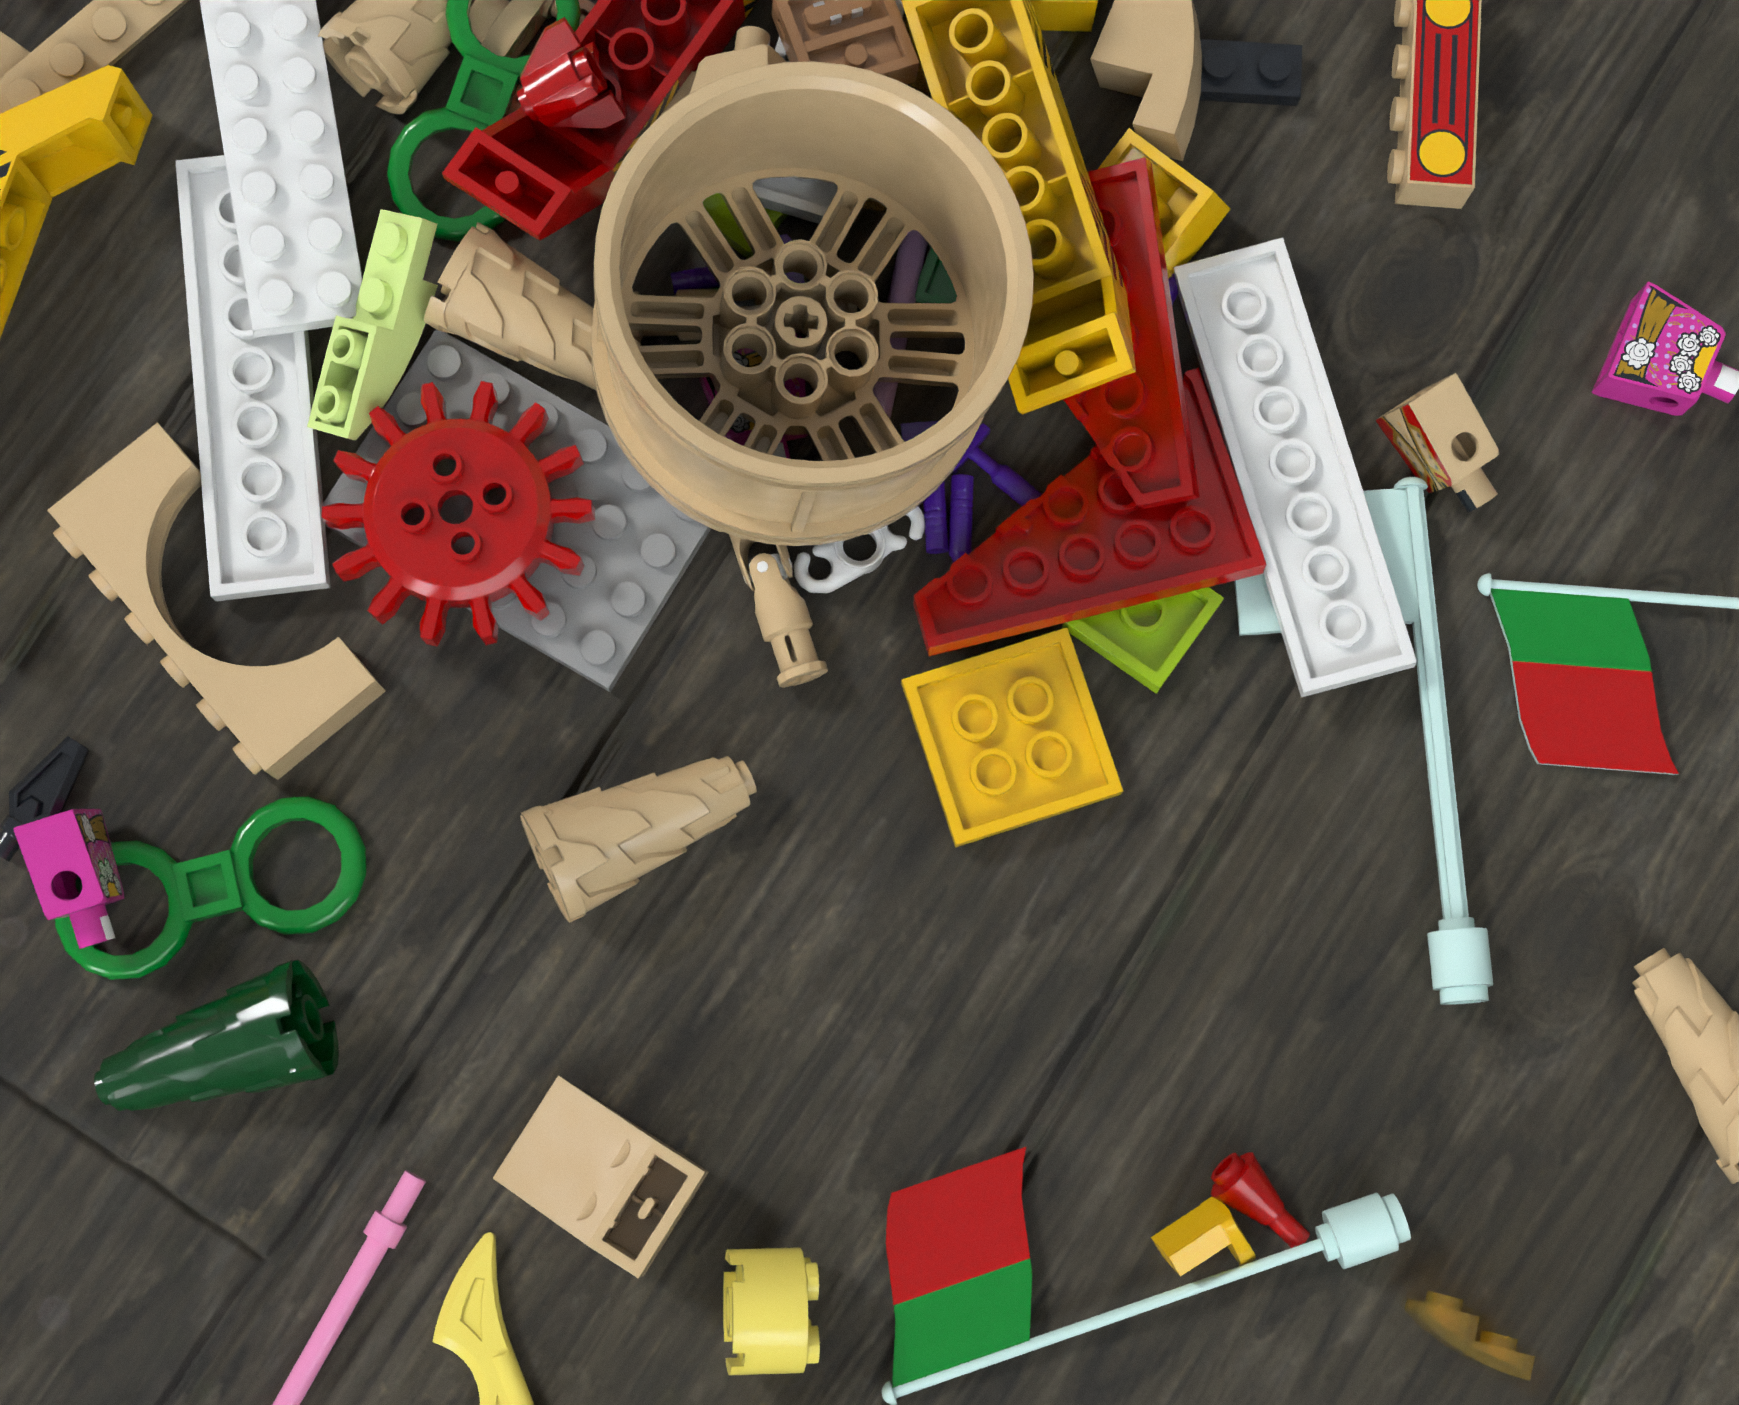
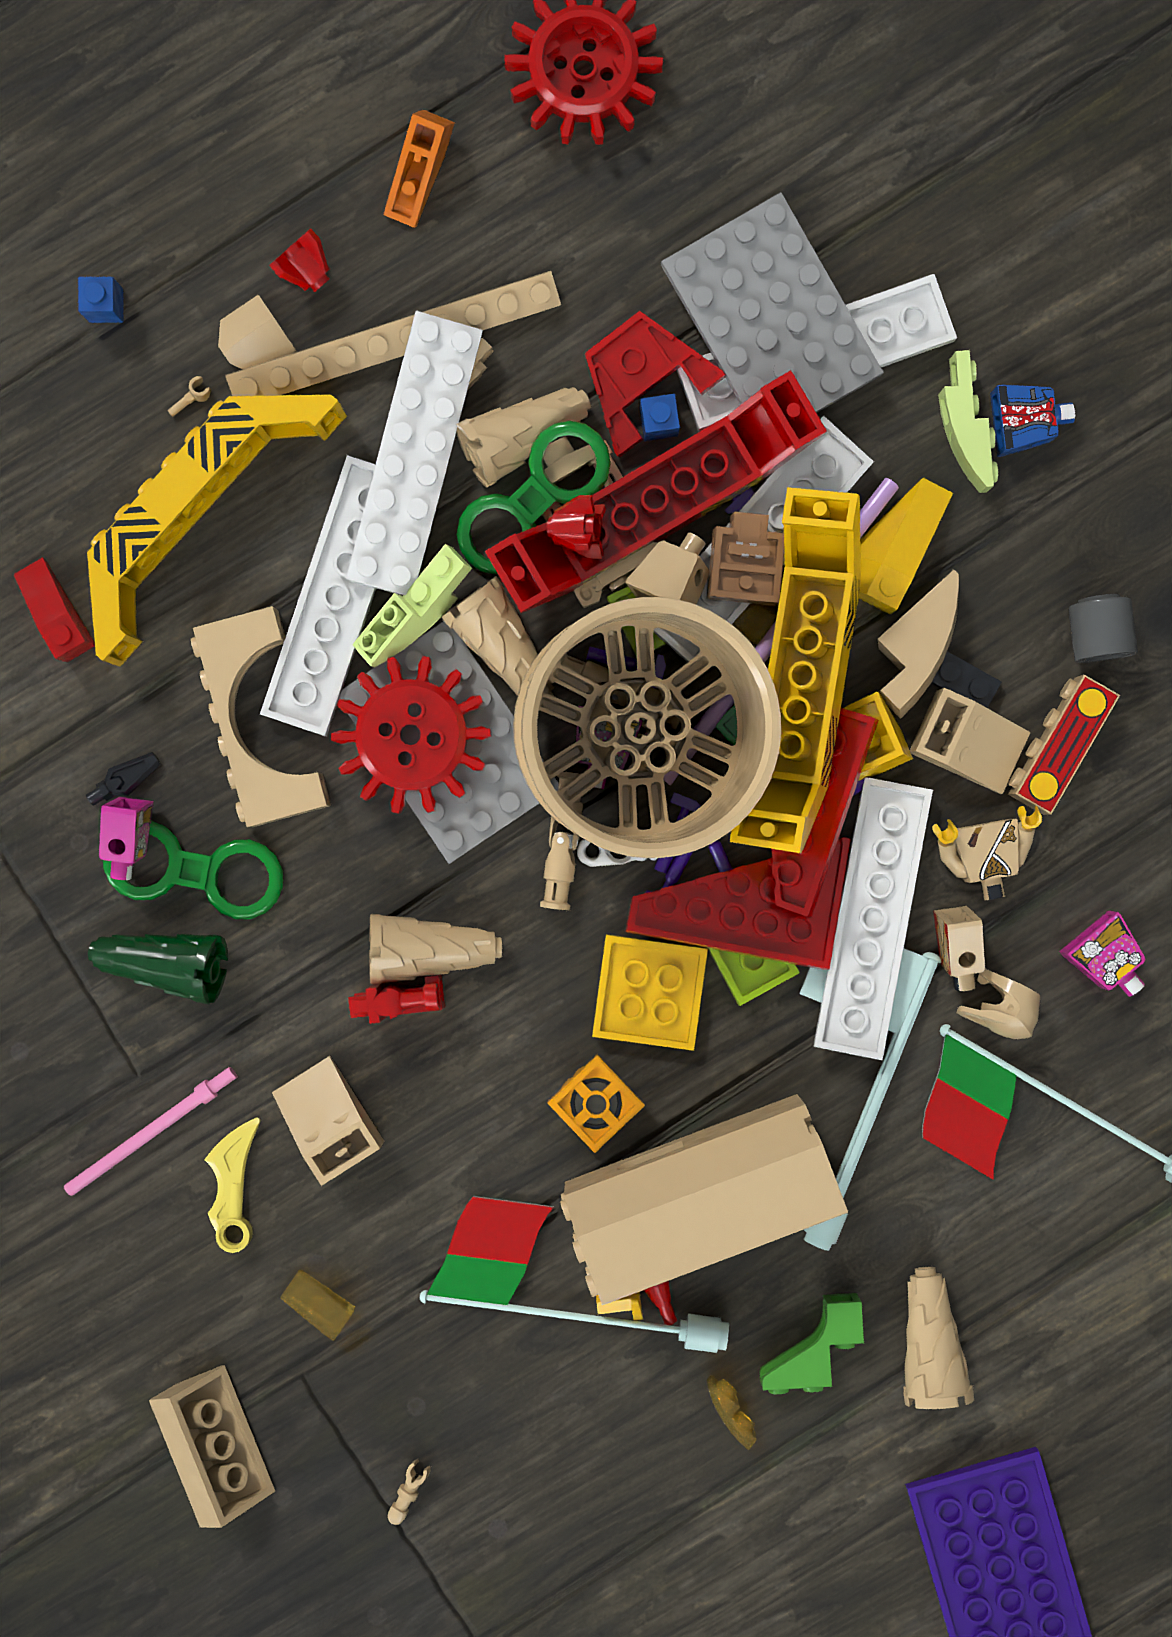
camera: 30 degrees right, 10 degrees up
light yellow brick [723,1248,820,1375] -> none
none -> red hips [348,975,446,1024]
none -> light orange piece [547,1054,645,1153]
none -> tan panel [560,1094,848,1306]
none -> bright green arch [759,1293,864,1394]
none -> tan slope [910,688,1030,794]
none -> tan torso [932,806,1042,900]
none -> tan helmet [956,969,1040,1039]

